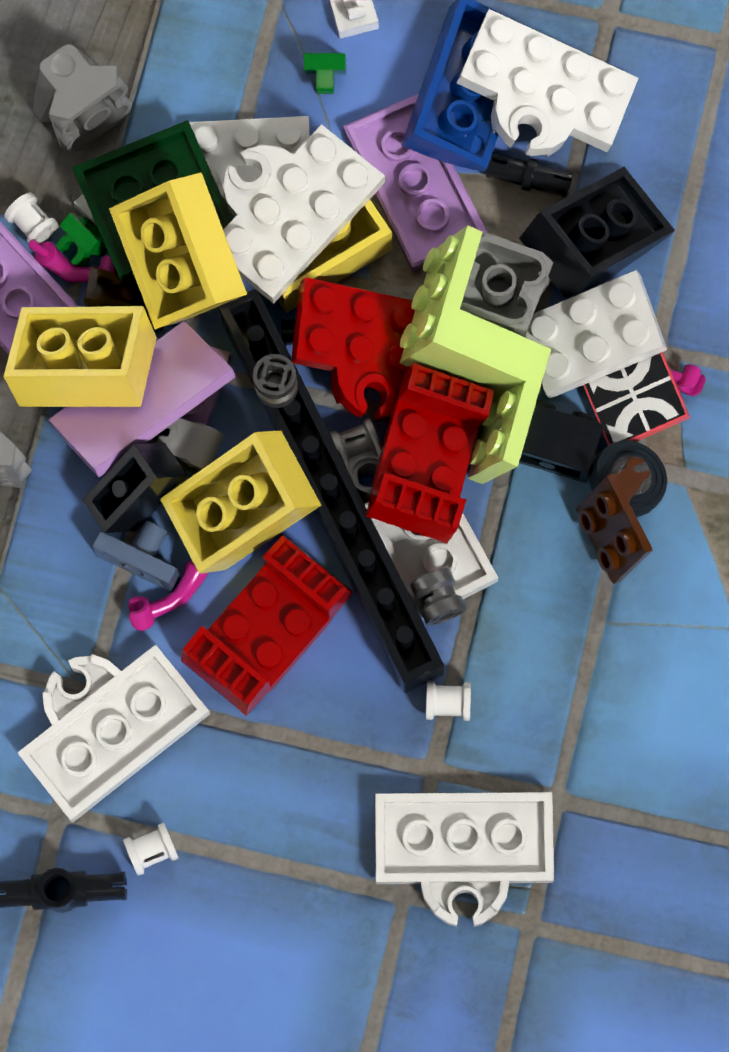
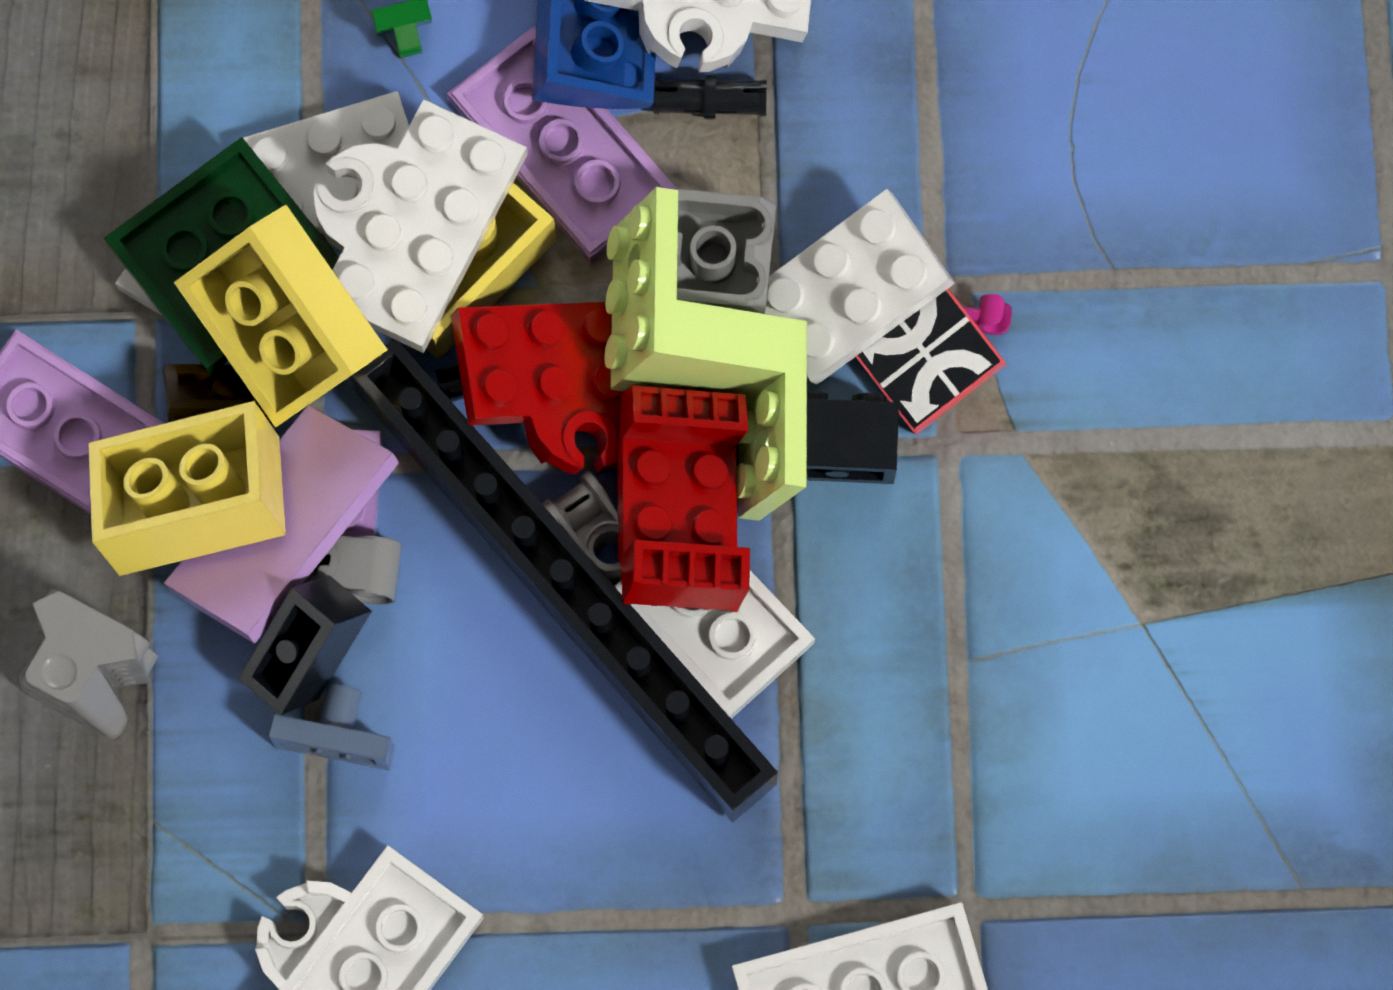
camera: 20 degrees left, 0 degrees up
white bush [4,192,60,244] -> none
dark pink piece [28,240,117,283] -> none
light grey piece [33,44,132,152] -> none
green tile [56,213,108,266] -> none
dark pink piece [128,557,208,631] -> none
light yellow brick [160,430,321,574] -> none
red plate [181,535,354,716] -> none
flat silver wheel [253,354,298,408] -> none
flat silver wheel [410,568,466,626] -> none
white bush [426,681,471,721] -> none
black slope [519,166,675,300] -> none
reddish brown plate [576,440,667,584] -> none

